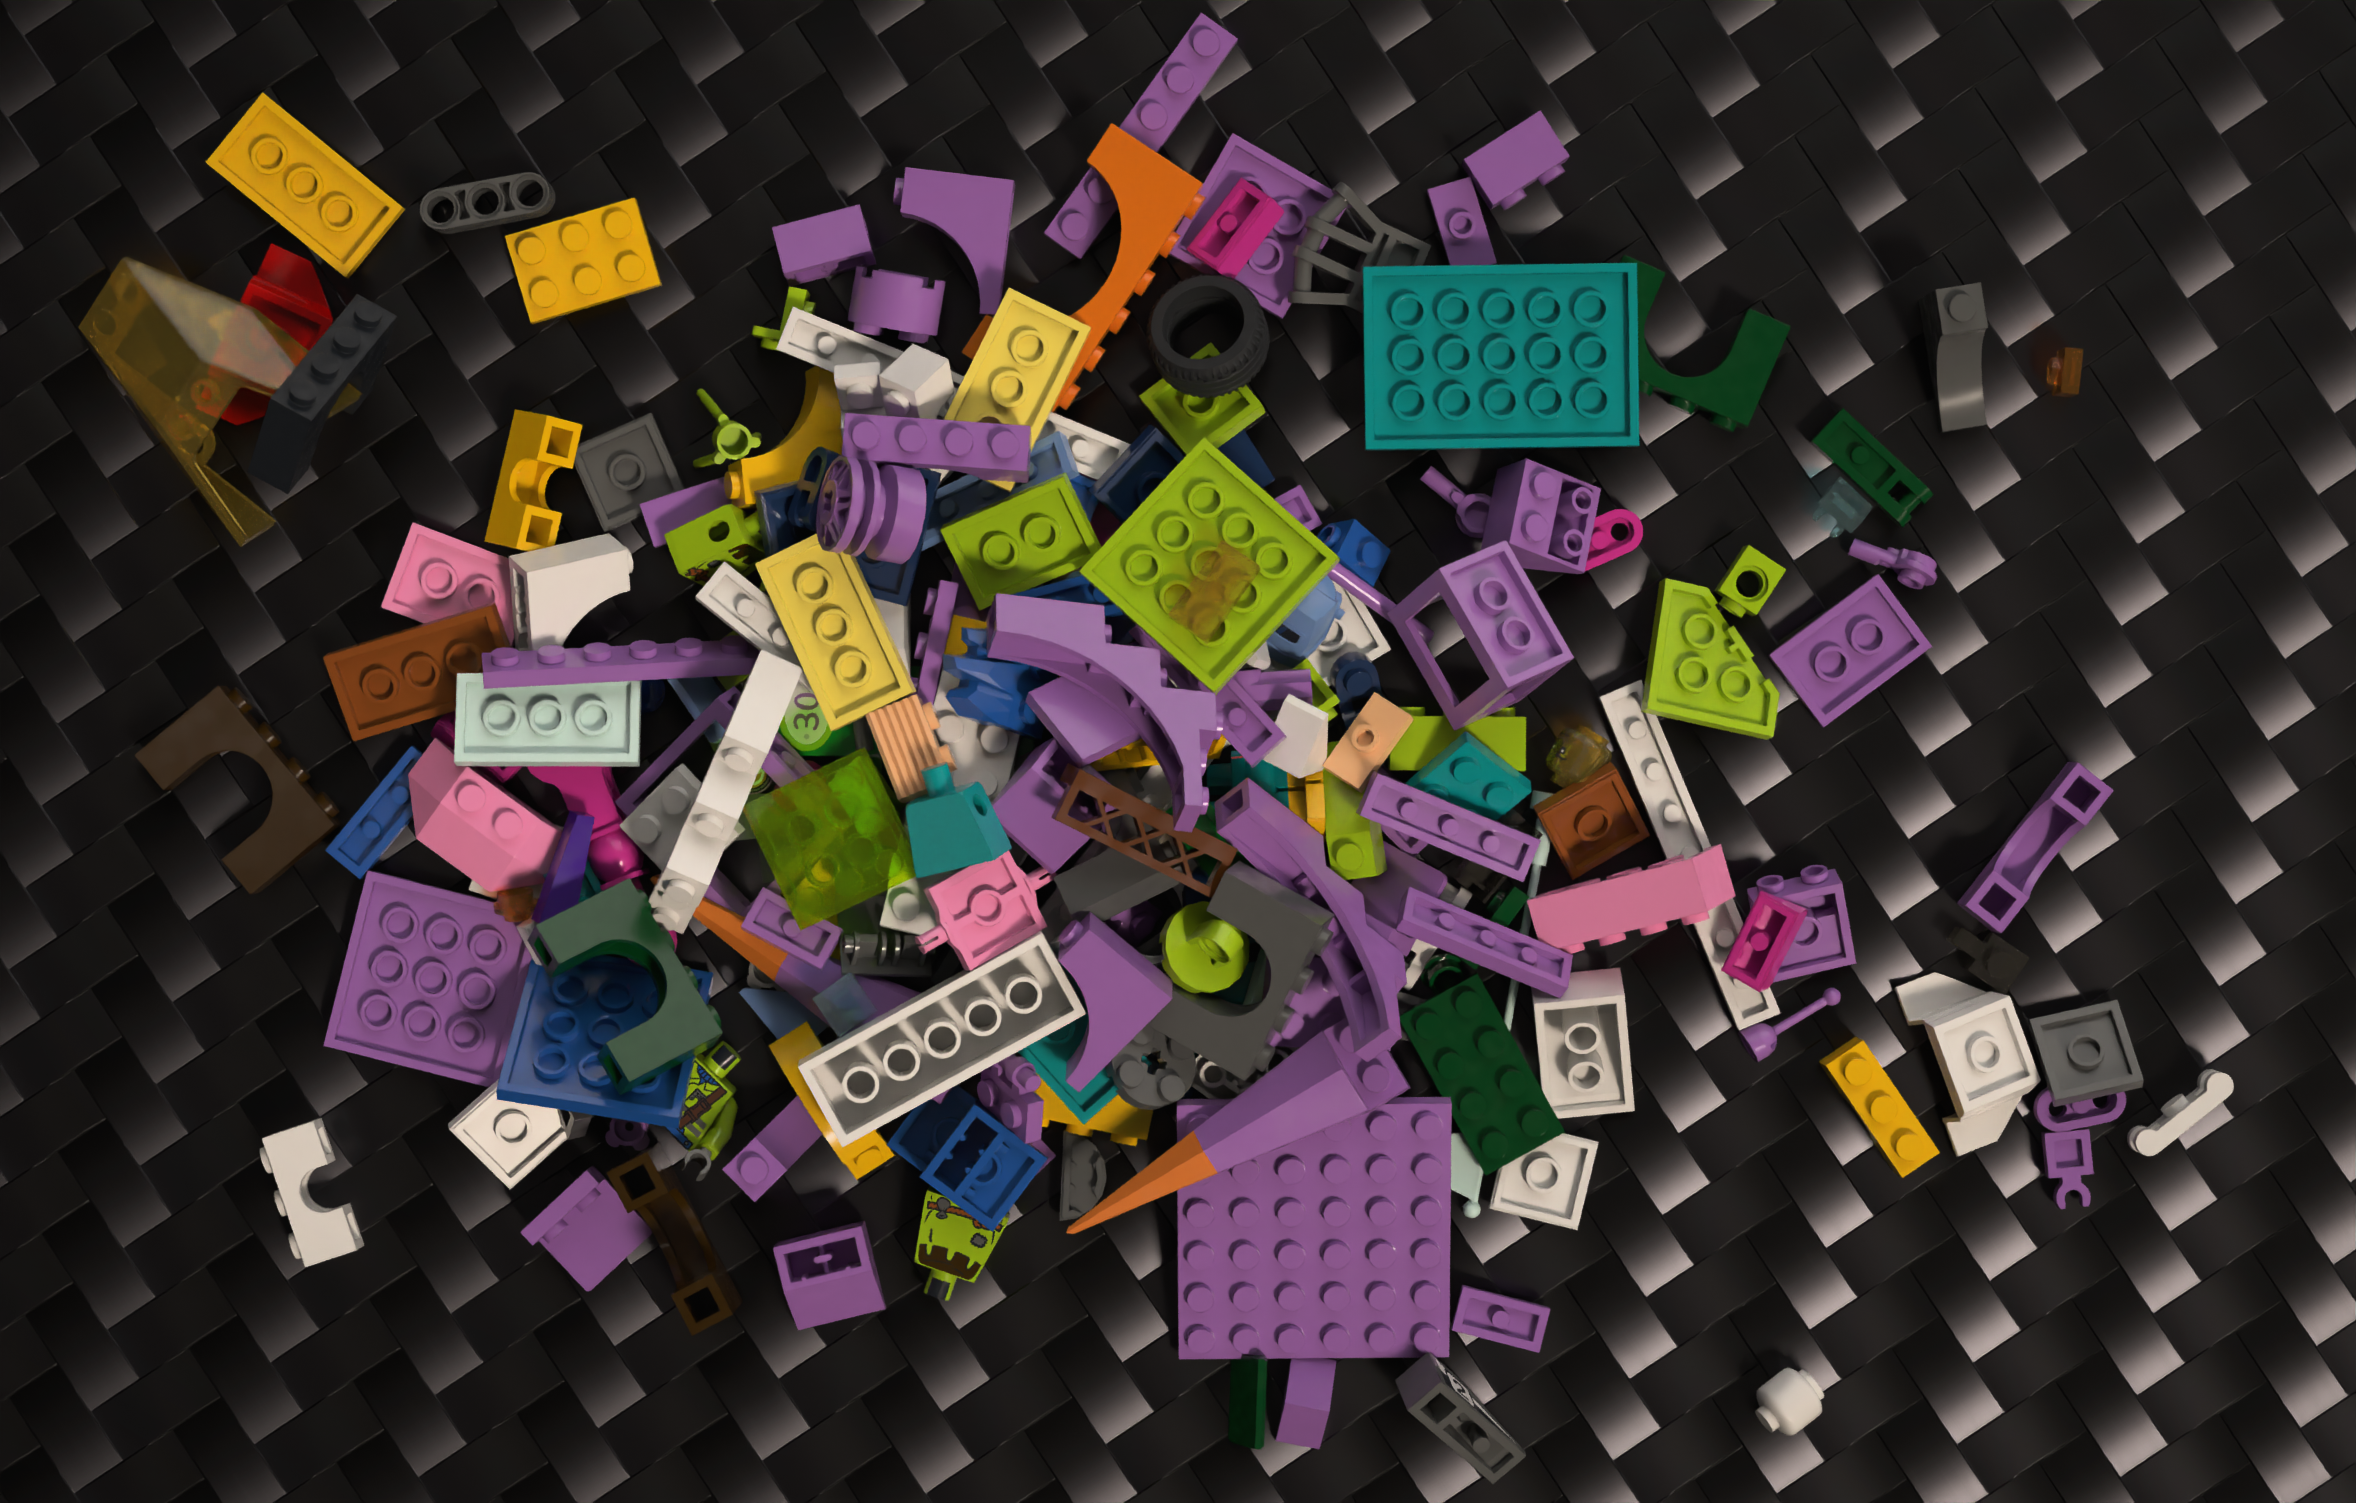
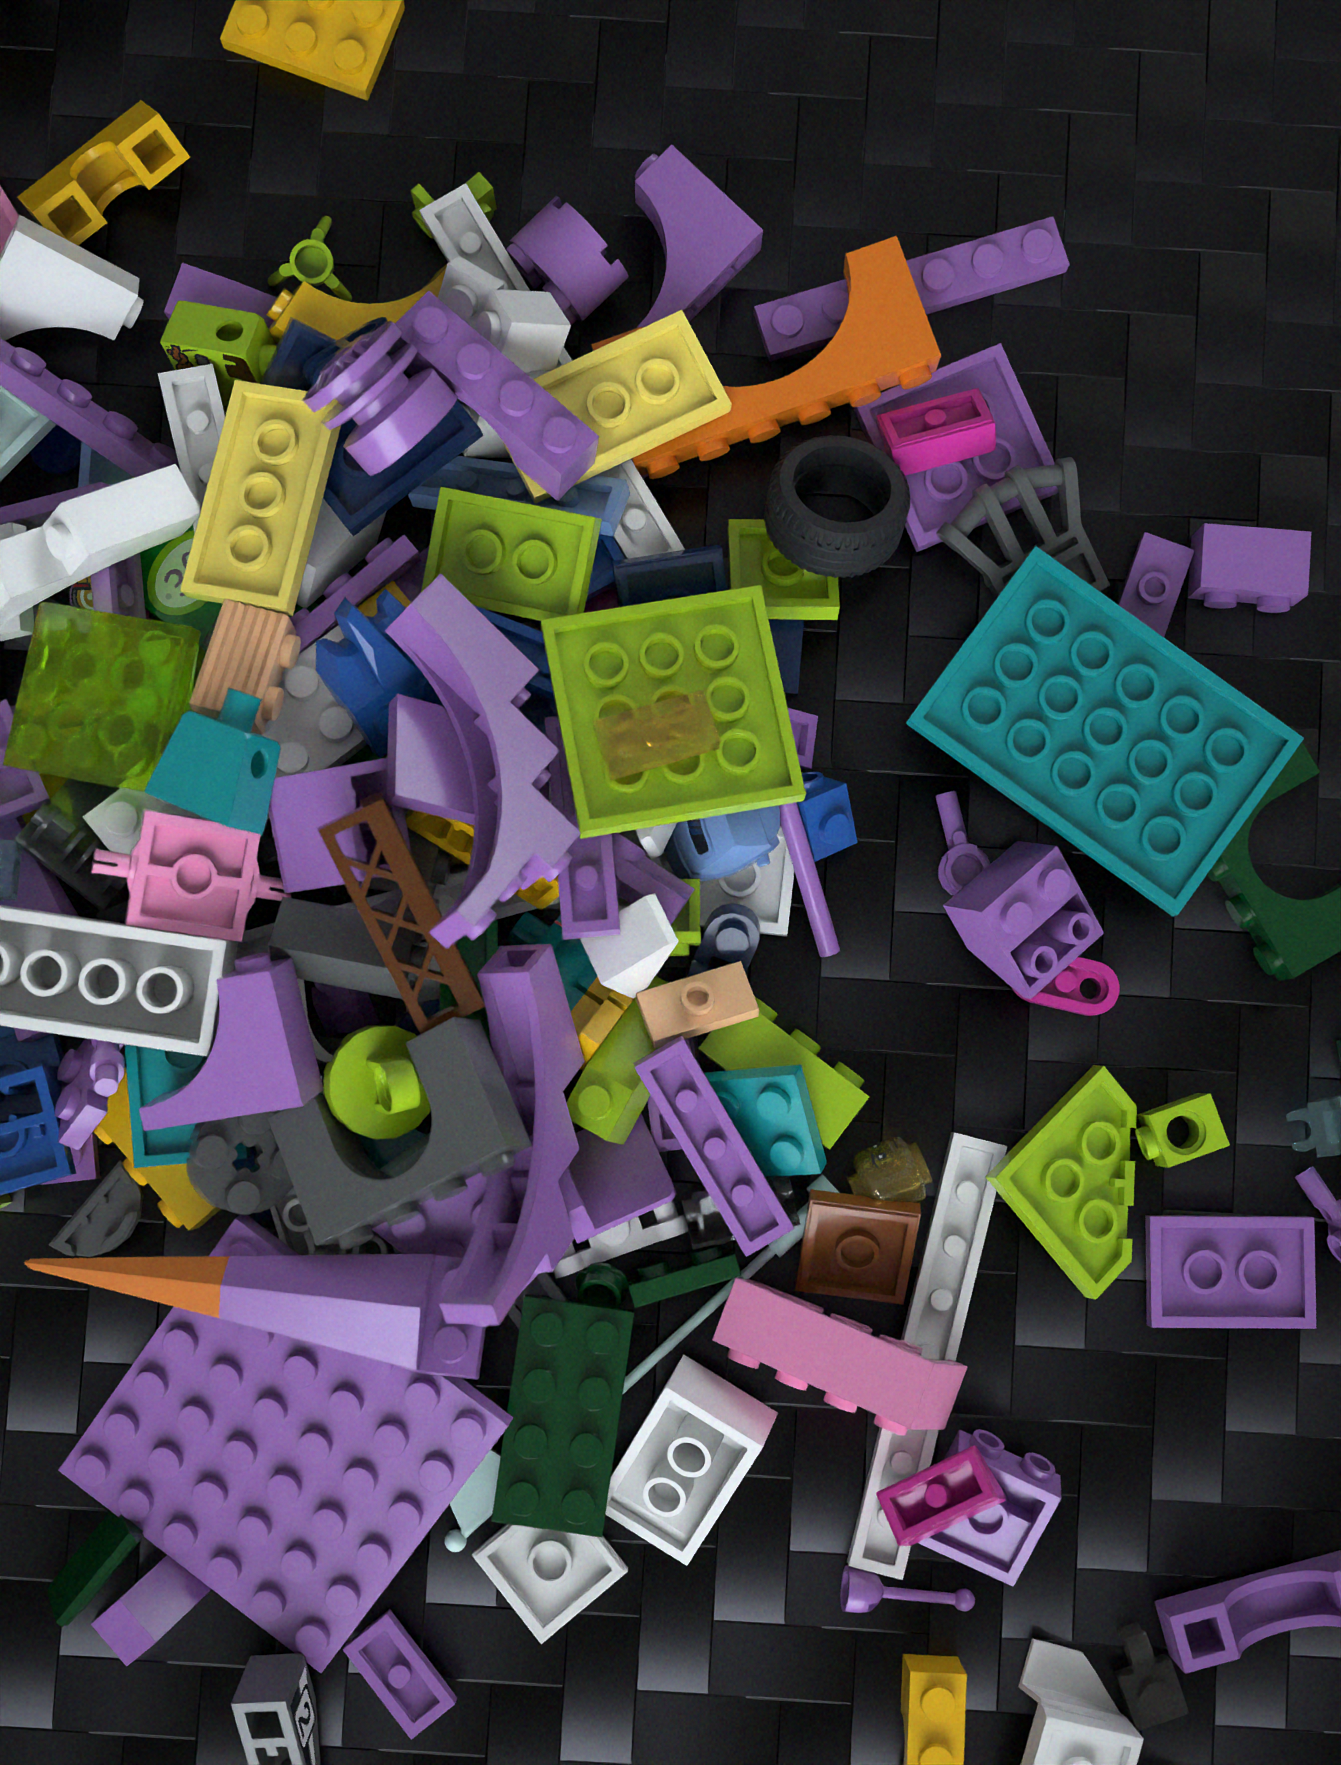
camera: 35 degrees right, 5 degrees down
dark grey plate [574,413,685,532] -> none
medium lavender hinge [772,204,876,287] -> none
medium lavender piece [1387,540,1574,731] -> none
medium lavender plate [1395,887,1573,998] -> none

